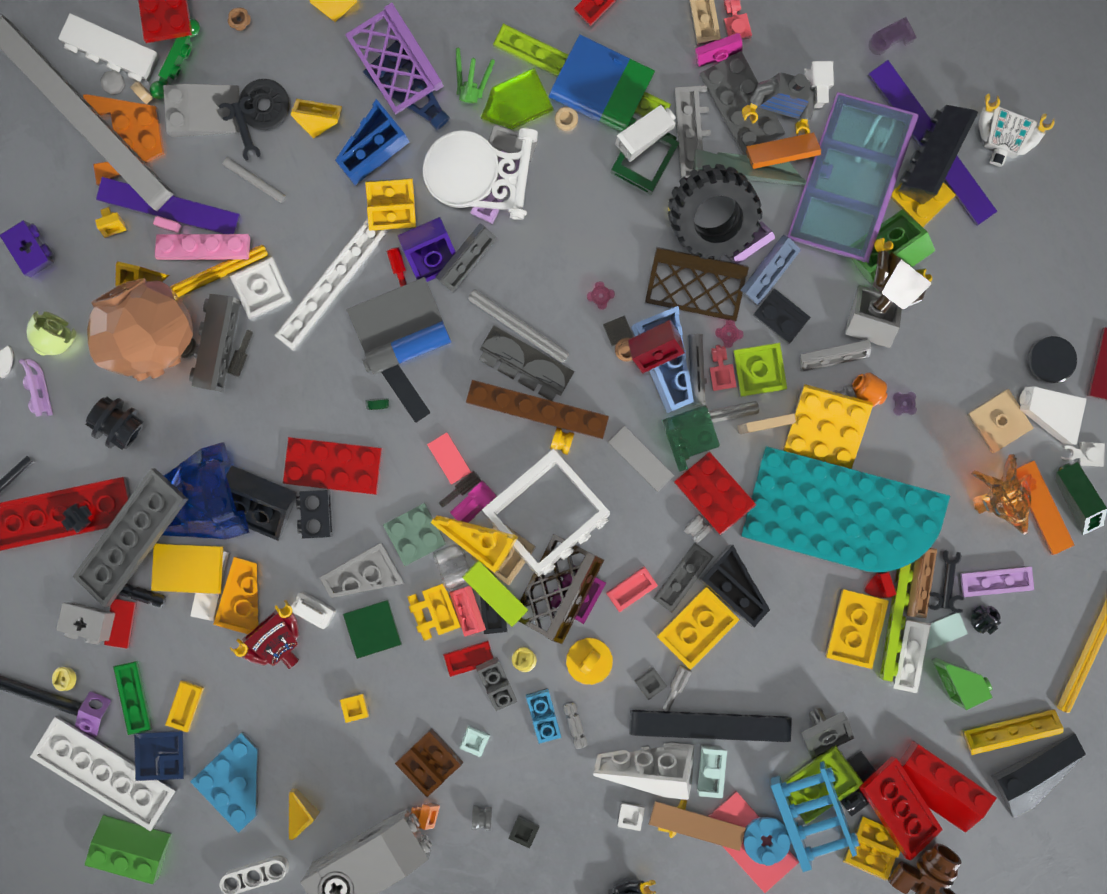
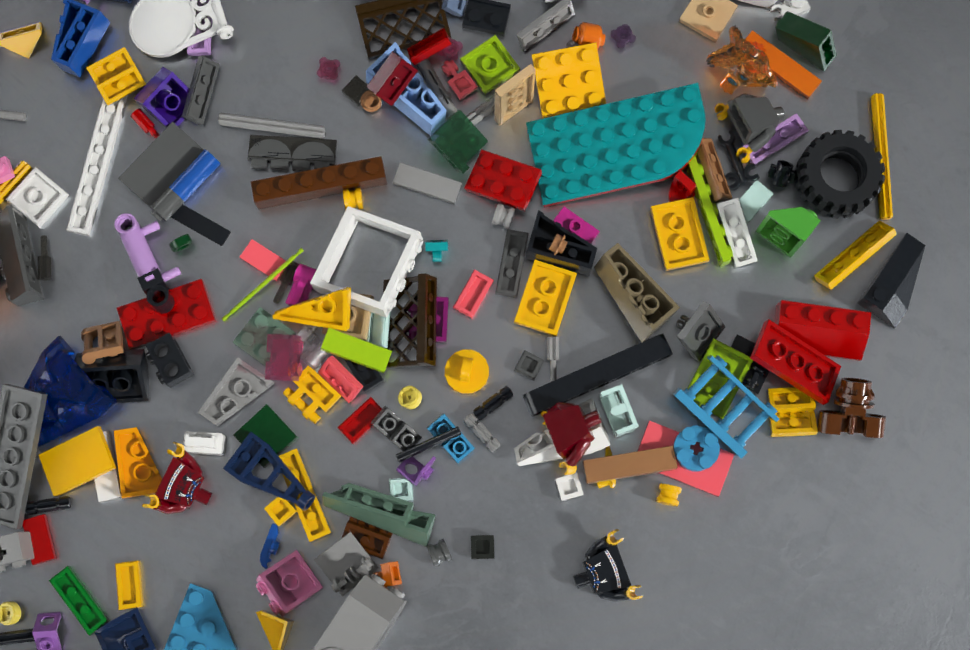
camera: 25 degrees left, 10 degrees down
none -> medium nougat plate [81,321,124,364]
none -> lavender piece [114,213,181,314]
none -> lime piece [222,248,304,322]
none -> dark blue plate [223,432,315,511]
none -> bright pink plate [256,550,323,617]
none -> blue piece [260,523,280,569]
none -> clear pink brick [265,334,303,381]
none -> yellow plate [279,448,332,542]
none -> light grey hinge [314,532,379,596]
none -> sand green wedge [322,483,435,546]
none -> light aqua tile [365,311,391,348]
none -> black bar [396,426,461,462]
none -> medium lavender bracket [396,456,436,486]
none -> red tile [407,28,452,66]
none -> teal tile [425,240,448,262]
none -> black axle [473,386,513,420]
none -> dark red torso [541,402,602,475]
none -> medium nougat plate [549,234,568,255]
none -> dark pink plate [553,207,600,244]
none -> dark tan wedge [594,243,680,343]
none -> yellow wheel [656,483,682,507]
none -> dark grey torso [714,93,785,163]
none -> black tyre [795,130,885,219]

